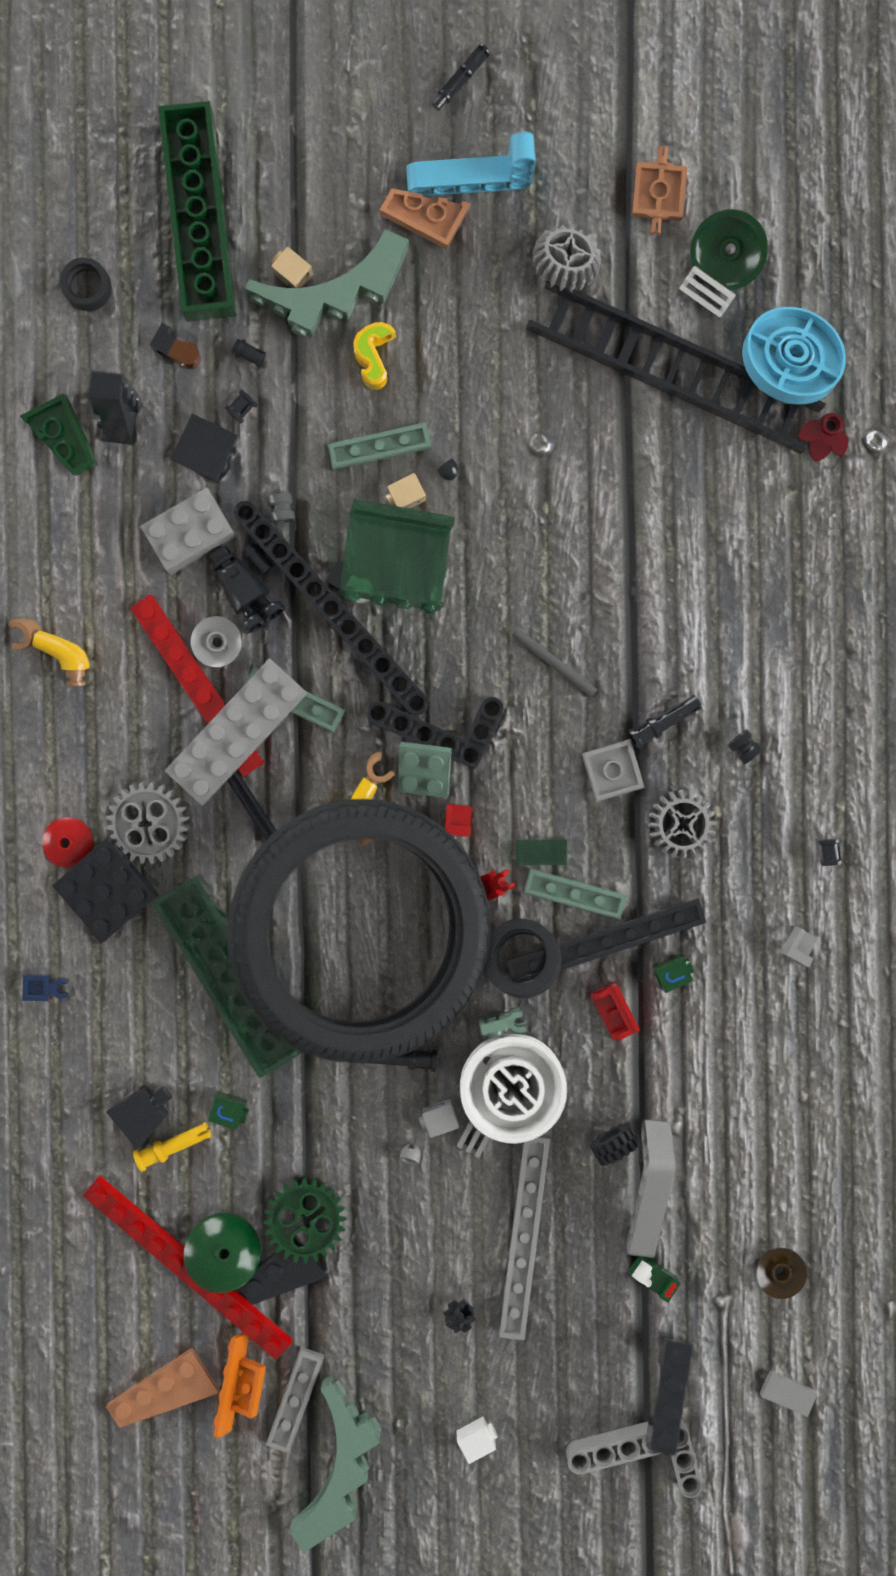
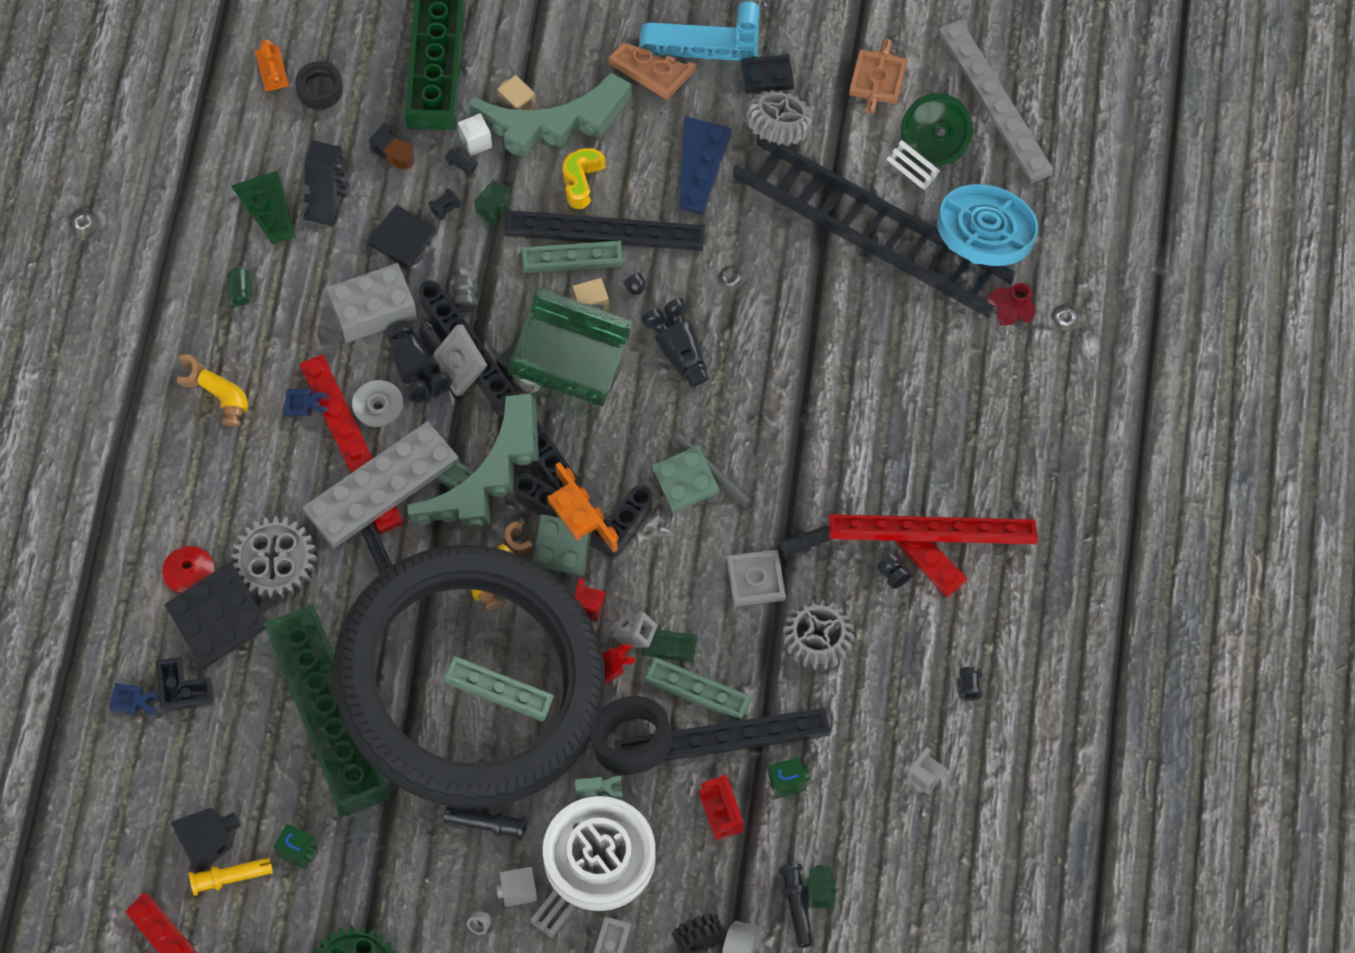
camera: 10 degrees right, 25 degrees down
none -> black brick [155,657,215,712]
none -> clear green brick [226,267,253,306]
none -> orange hinge [255,40,289,92]
none -> dark blue plate [284,389,329,416]
none -> sand green arch [407,394,539,529]
none -> light grey tile [432,324,487,396]
none -> sand green tile [443,656,554,722]
none -> white brick [458,114,492,157]
none -> clear green brick [474,180,512,226]
none -> black tile [504,210,705,251]
none -> orange bracket [547,462,619,552]
none -> light grey brick [613,612,658,648]
none -> black piece [641,298,709,387]
none -> sand green plate [652,445,720,513]
none -> dark blue wing [680,116,732,215]
none -> black plate [741,54,794,94]
none -> black pin [778,863,815,948]
none -> clear green brick [808,865,836,909]
none -> red tile [828,514,1038,544]
none -> red plate [895,541,967,598]
none -> light grey plate [939,19,1053,184]

